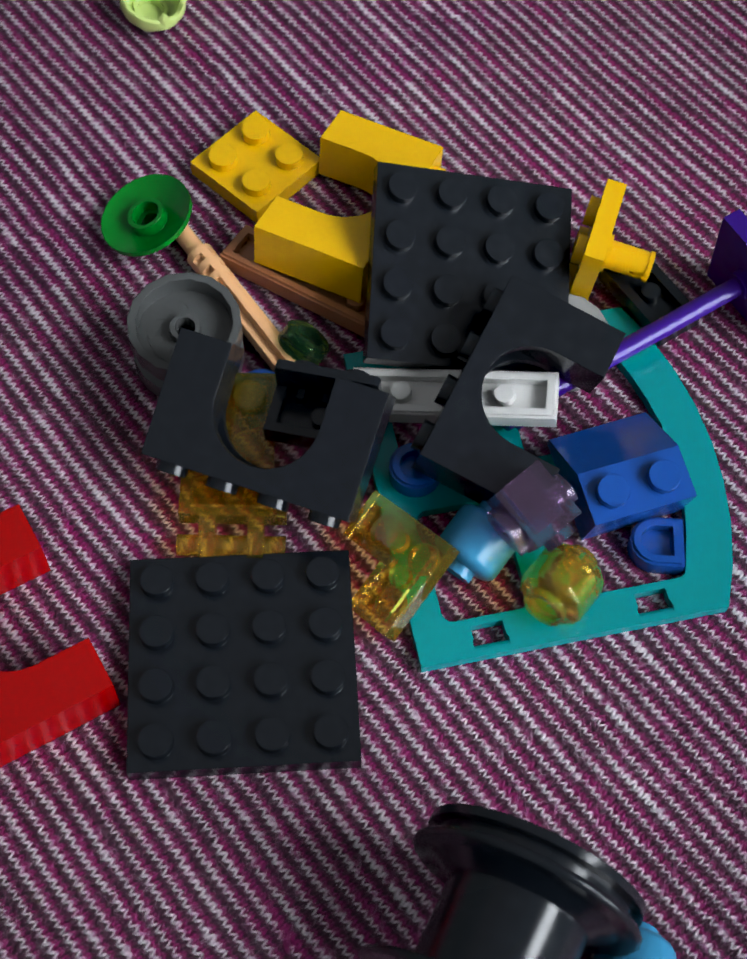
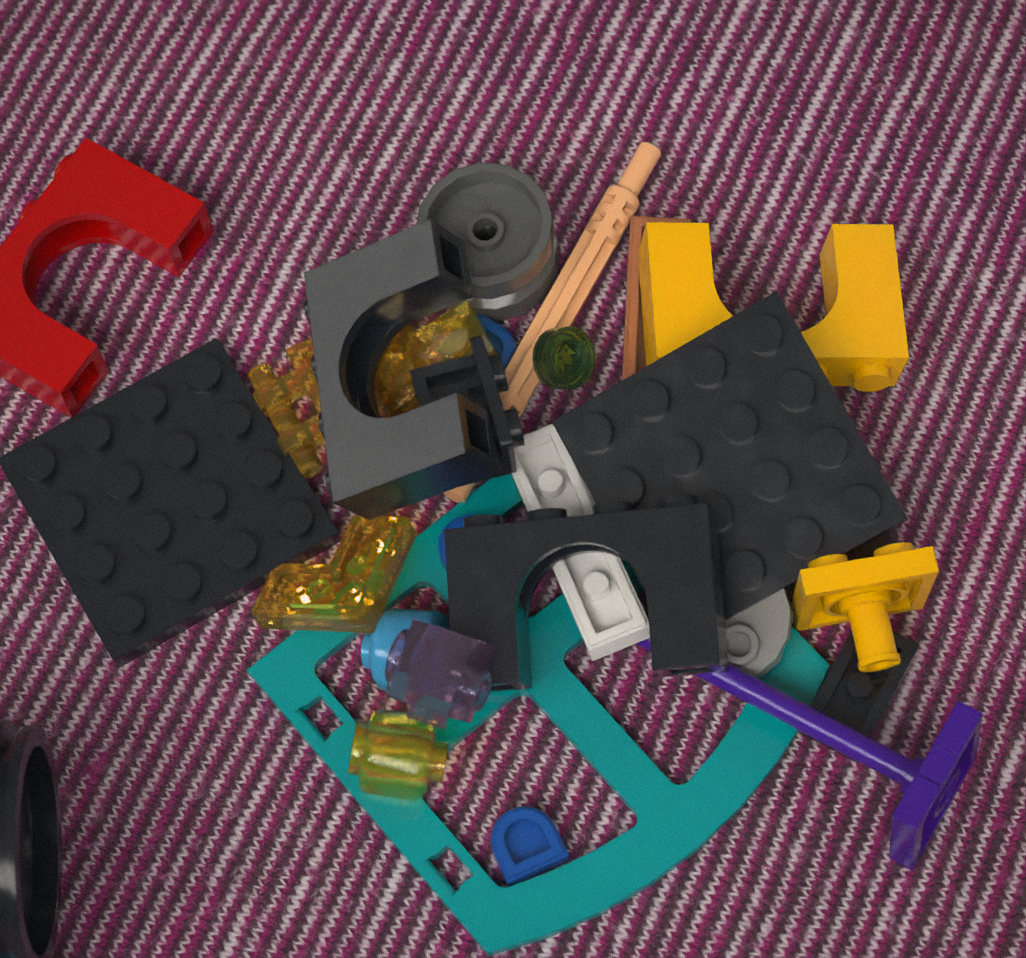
camera: 70 degrees right, 5 degrees up
green dish [101,174,192,257] -> none
yellow plate [190,110,319,223] -> none
blue slope [547,412,697,540] -> none

